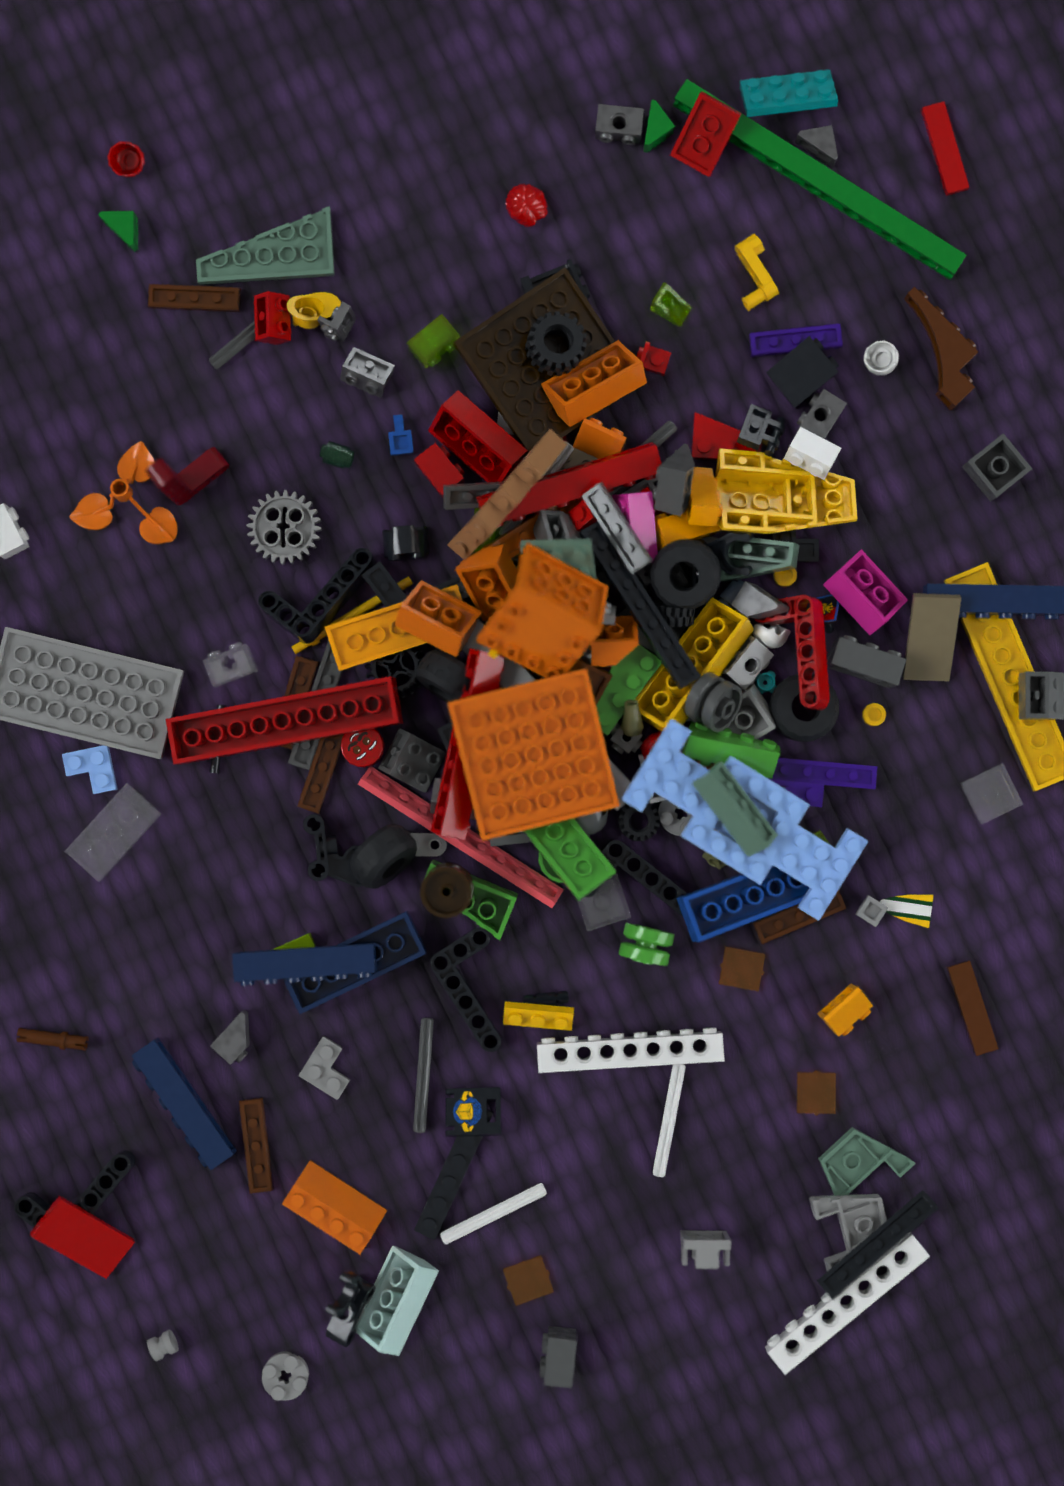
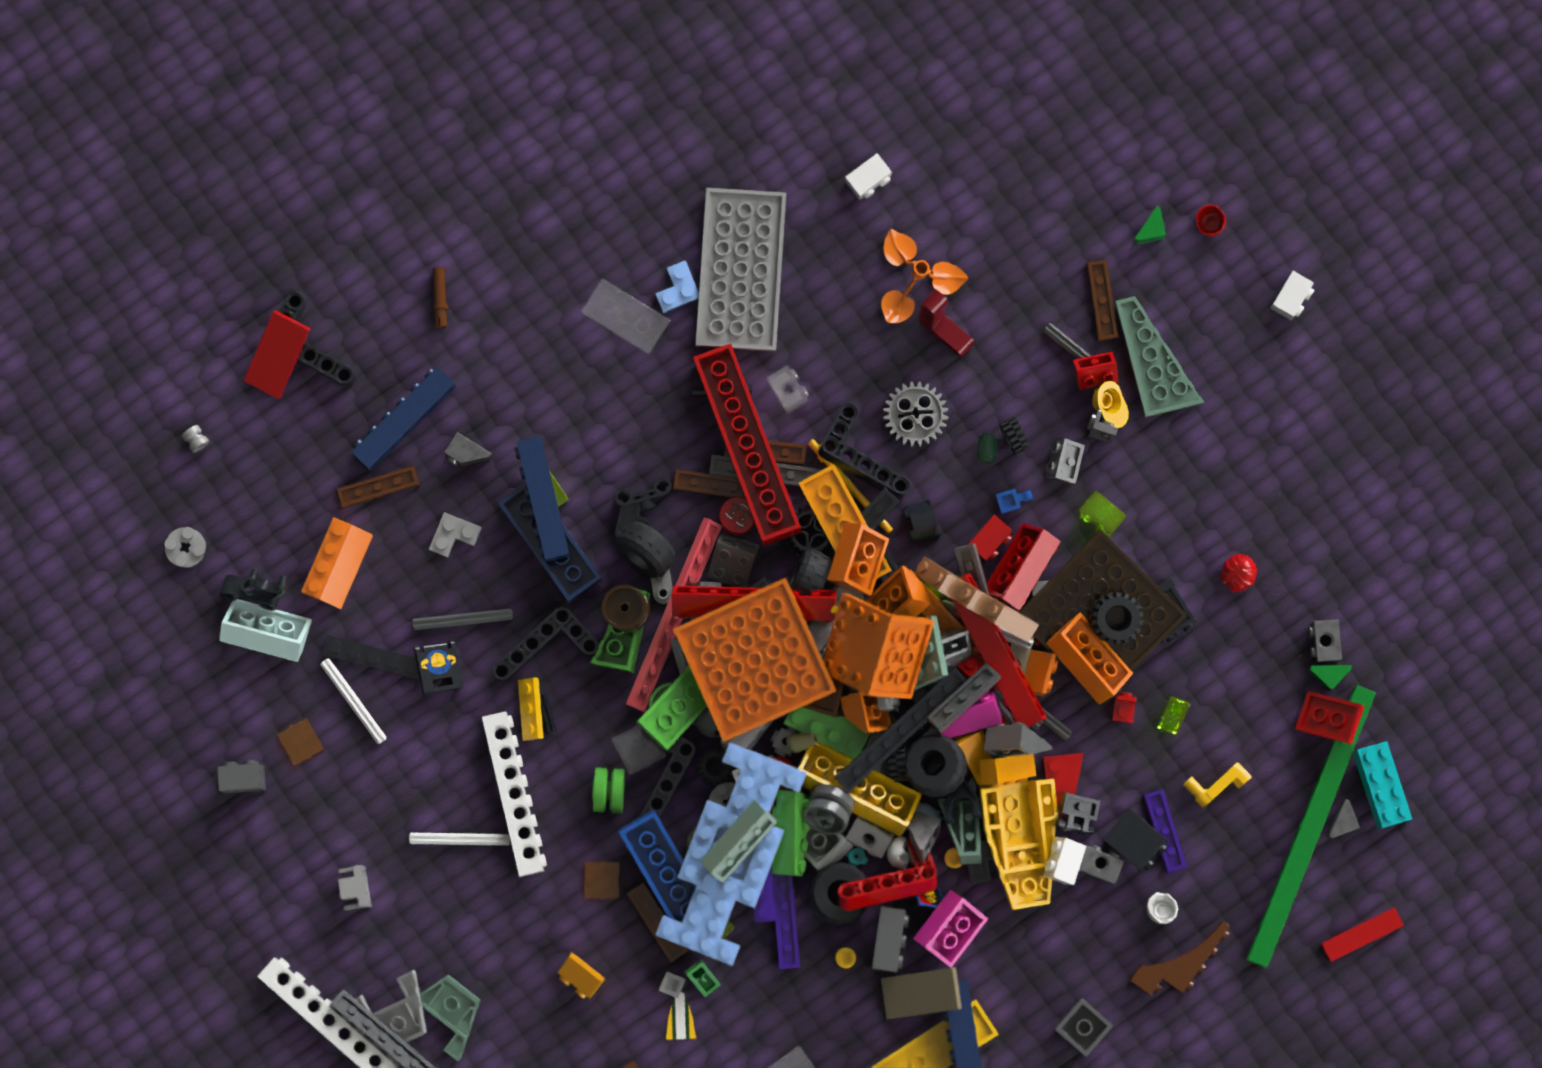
camera: 75 degrees right, 5 degrees down
clear orange piece [797,1070,836,1116] -> none
none -> green slope [685,960,721,997]
none -> black tyre [999,416,1030,455]
none -> white brick [1271,271,1314,320]

